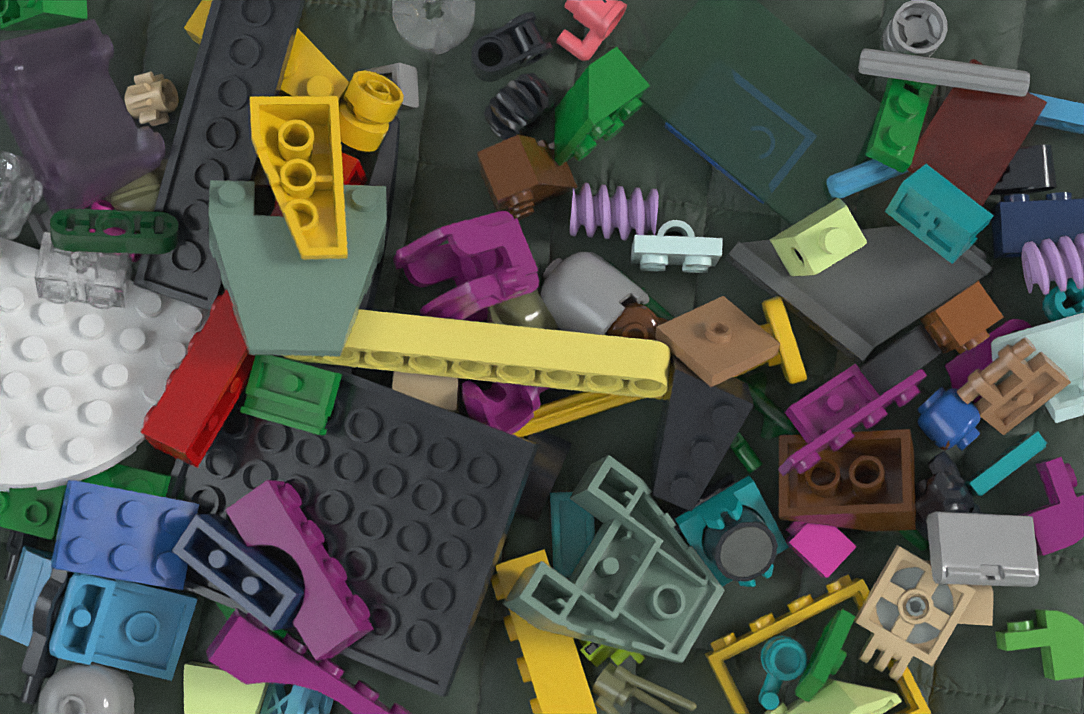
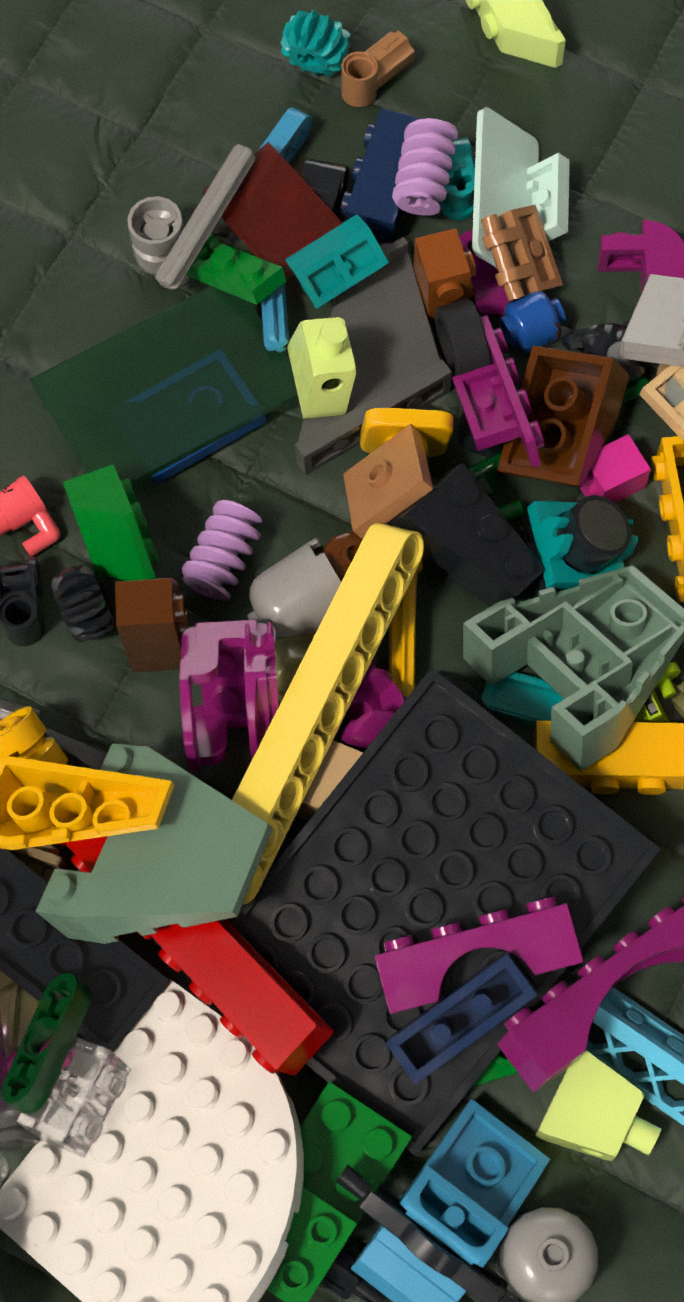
camera: 70 degrees left, 15 degrees down
plate [51,480,199,590] -> none
green plate [240,355,342,436] -> none
light aqua plate [631,220,722,273] -> none
teal tile [965,431,1047,496] -> none

